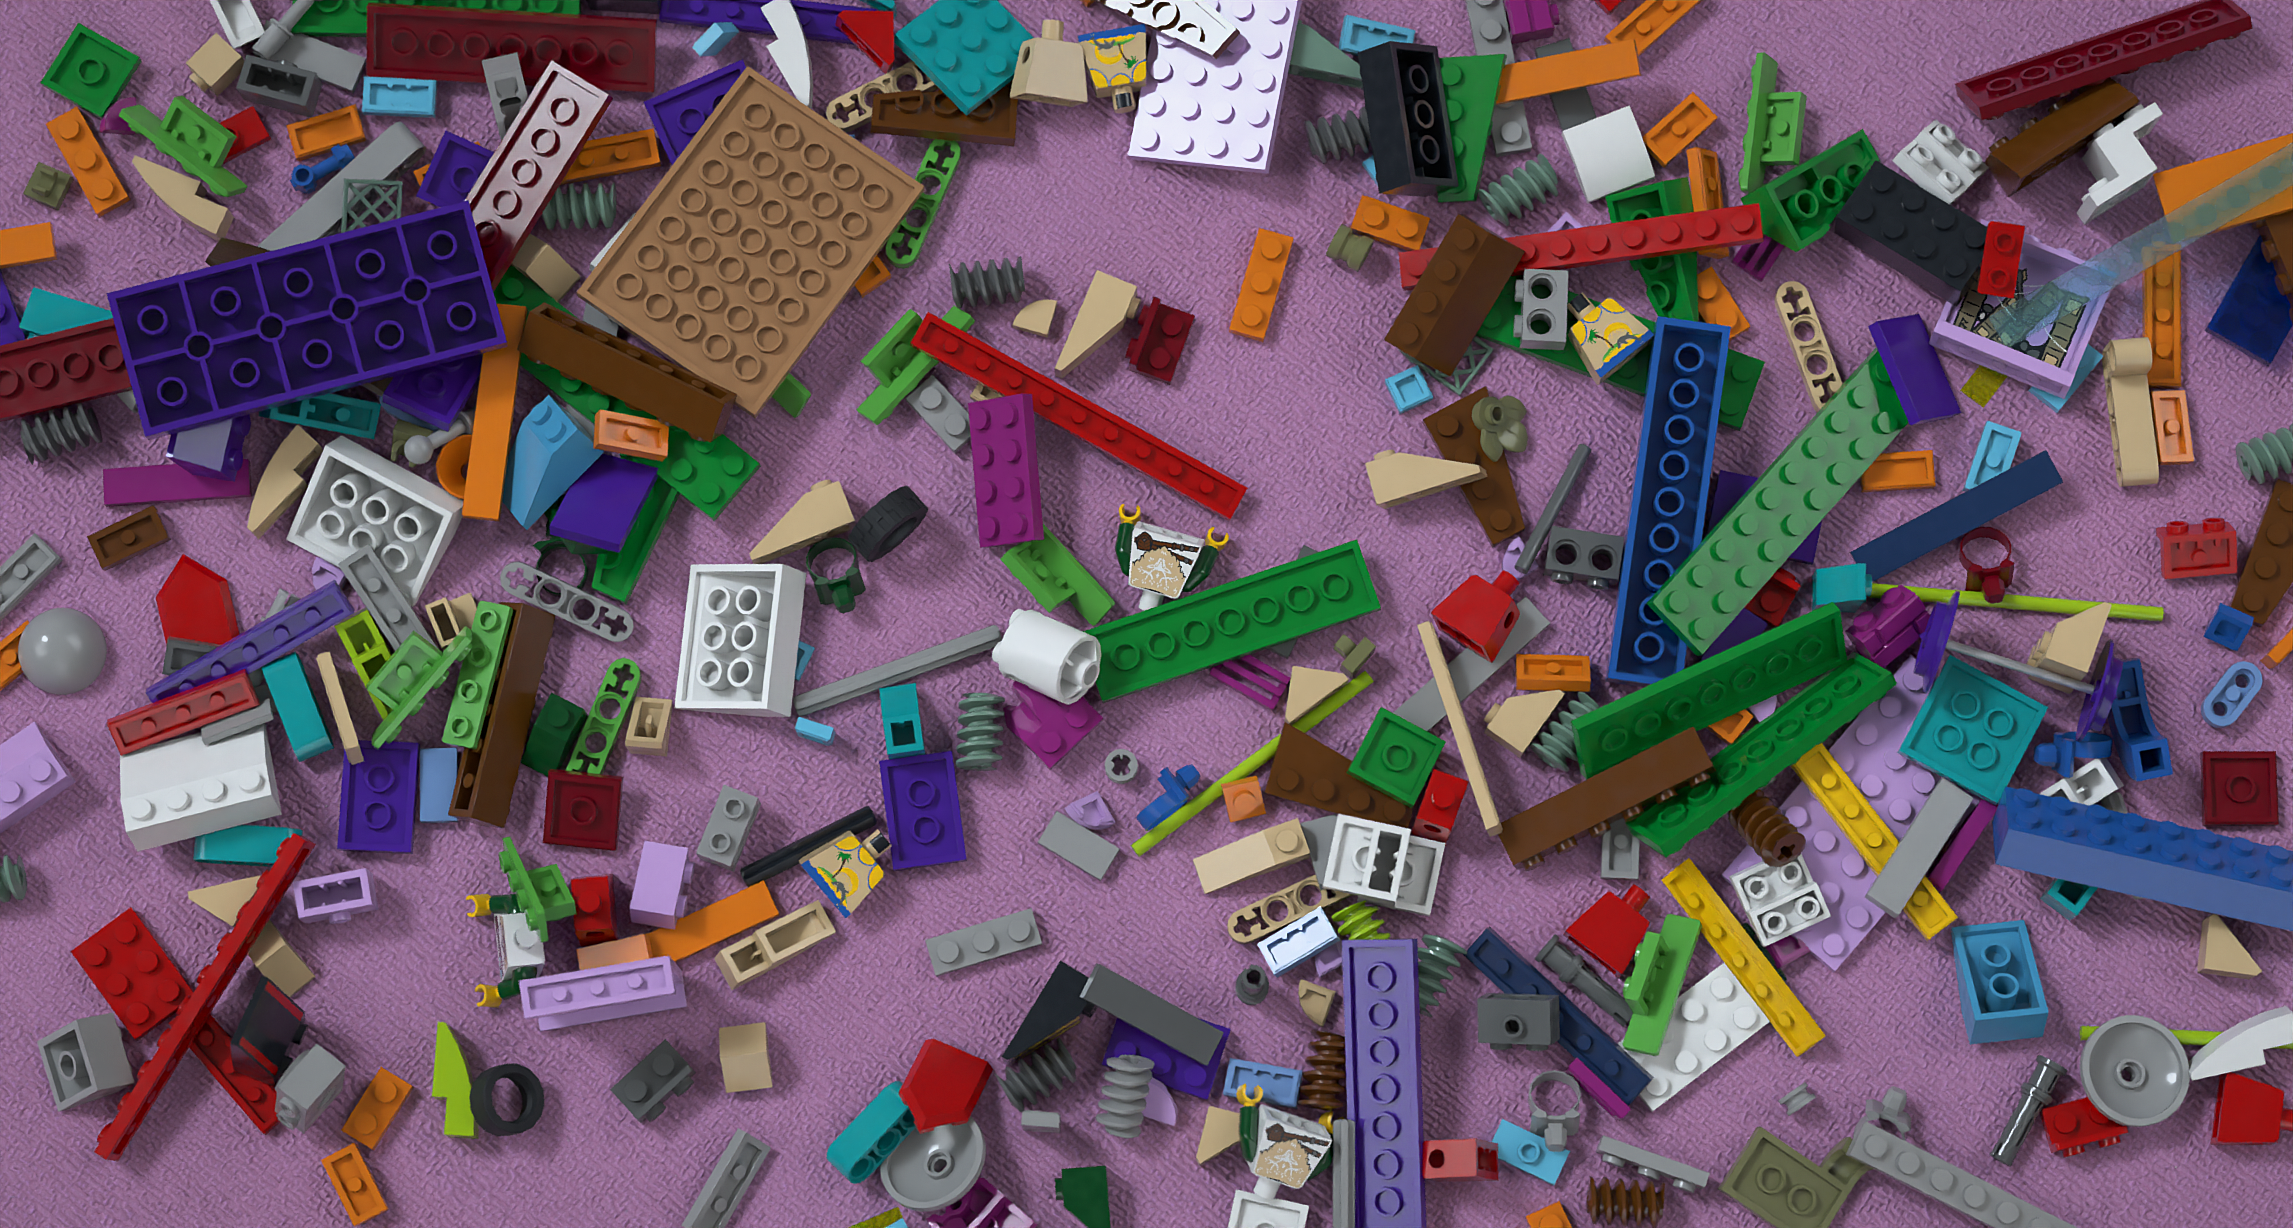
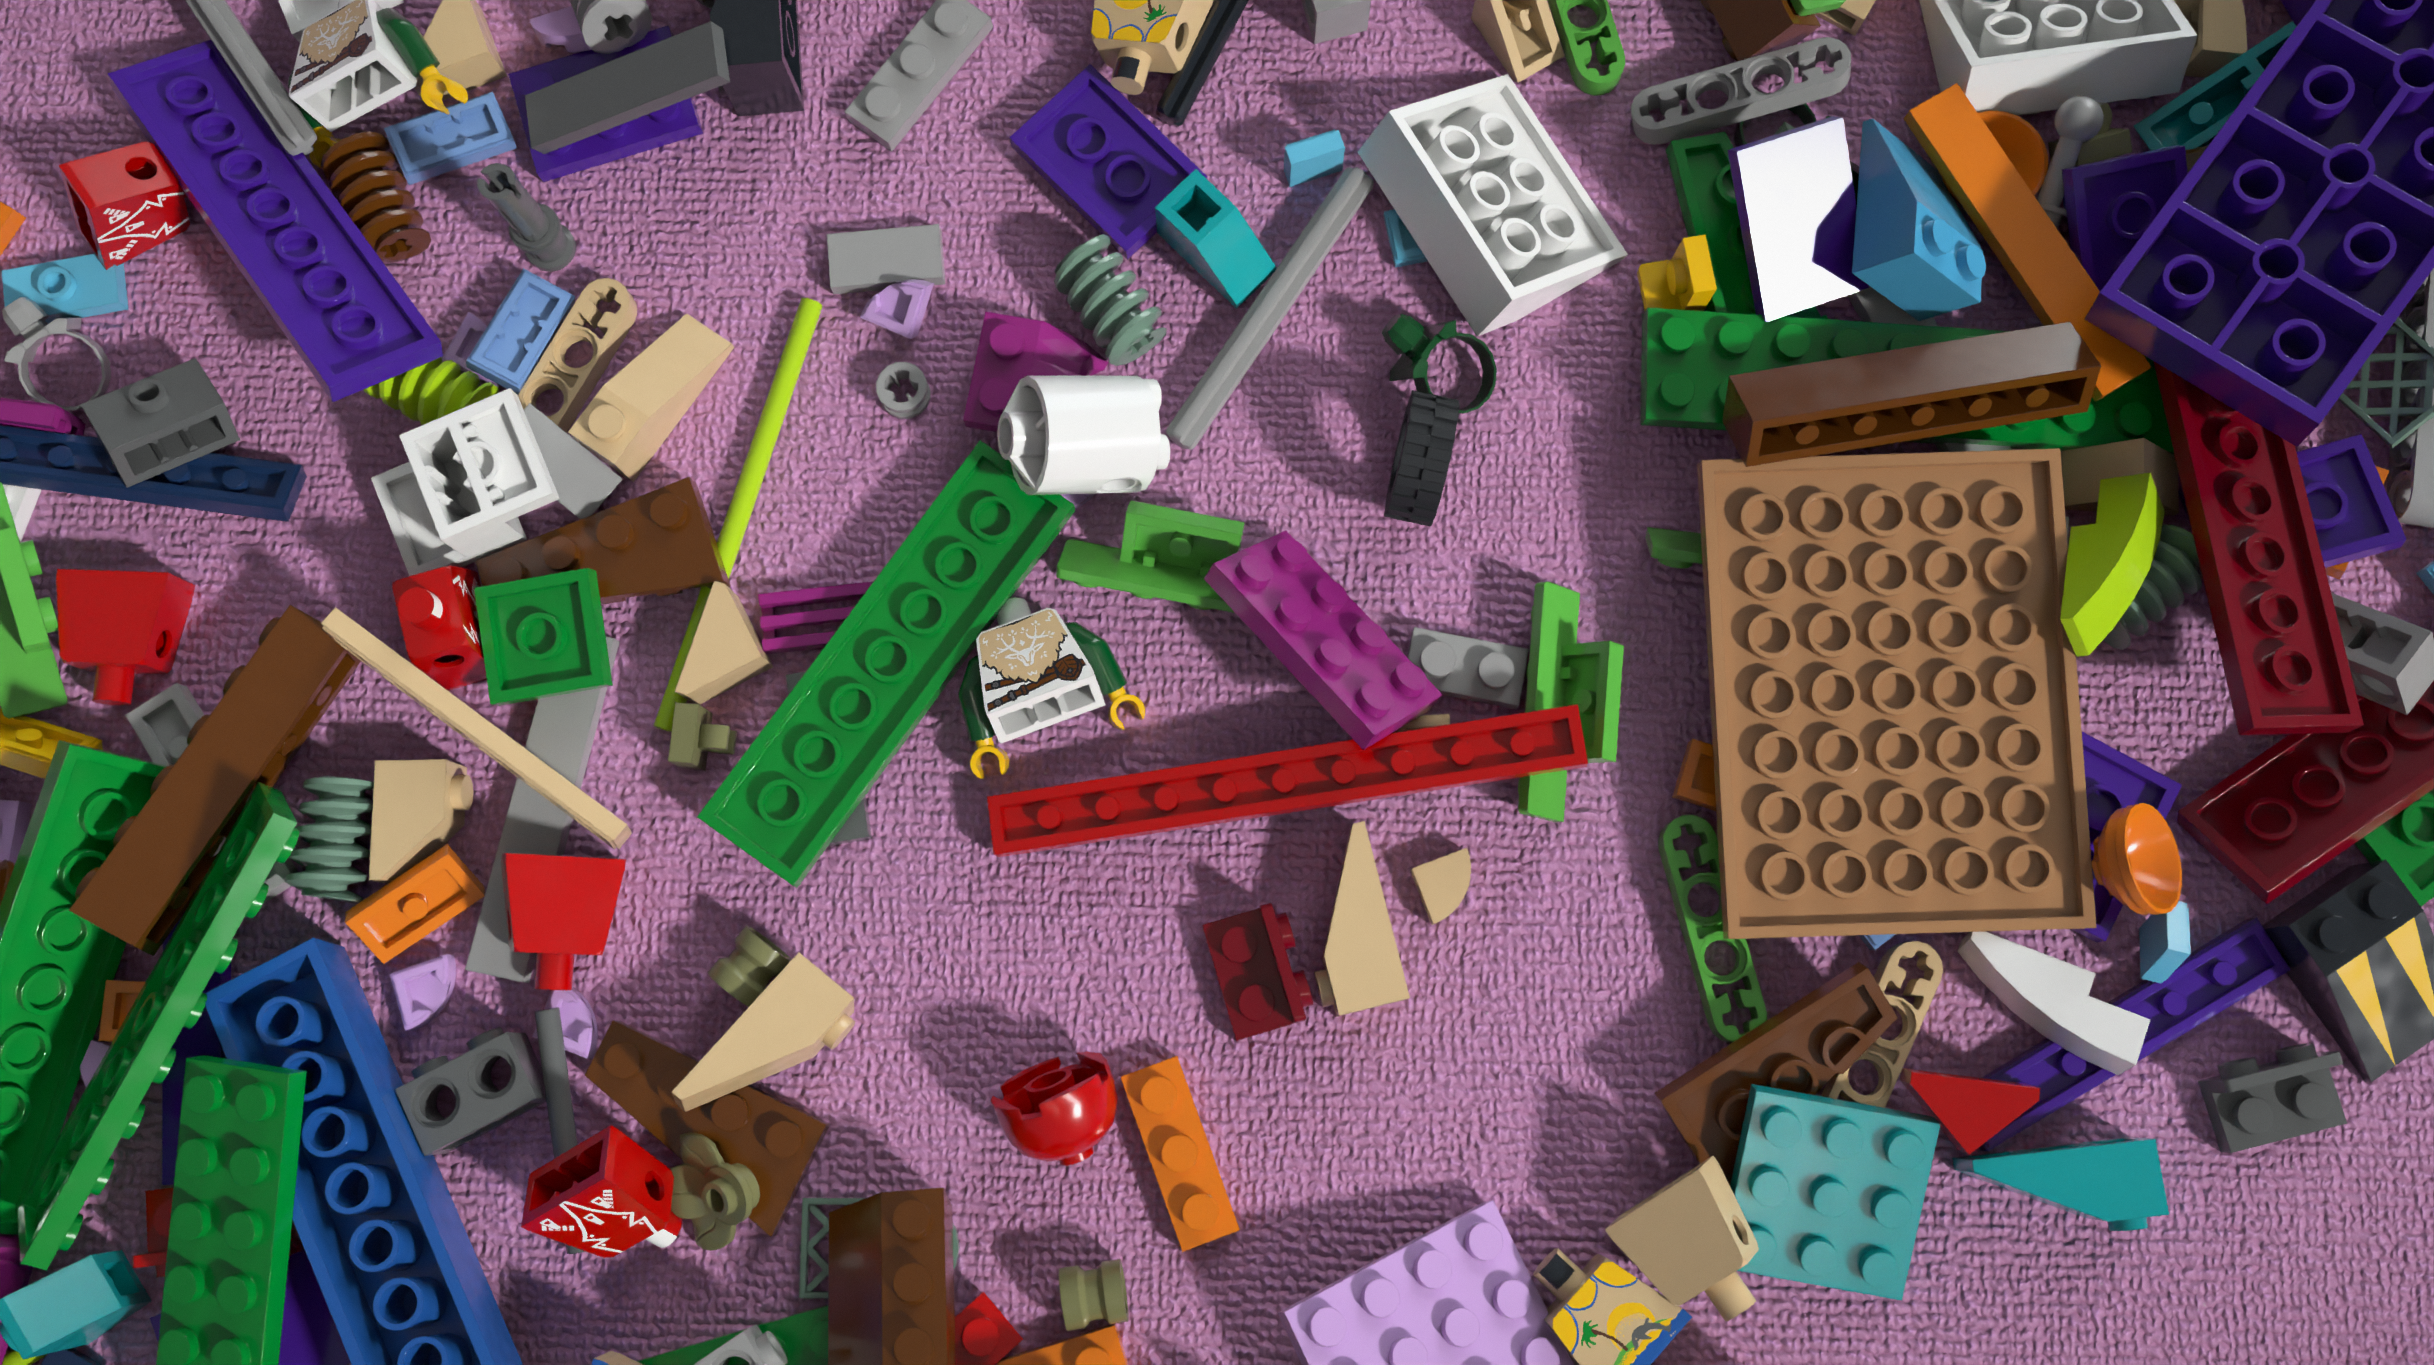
camera: 145 degrees right, 0 degrees up
orange plate [559,128,661,186] -> none
orange plate [593,410,669,461] -> none
tan slope [749,479,856,564] -> none
dark grey piece [949,256,1025,309] -> none
blue piece [1136,764,1201,831] -> none
orange plate [1221,775,1266,823] -> none
tan tile [1298,979,1336,1027] -> none
medium azure tile [1384,365,1433,414] -> none
sand green piece [1418,935,1468,1018] -> none
dark grey pin [1534,934,1633,1027] -> none
none -> lavender tile [390,954,456,1031]
none -> red torso [521,1125,682,1258]
none -> olive wheel [707,925,792,1007]
none -> red cylinder [991,1051,1118,1166]
none -> yellow bracket [1637,235,1717,311]
none -> lime slope [2060,473,2165,657]
none -> orange piece [2092,803,2182,915]

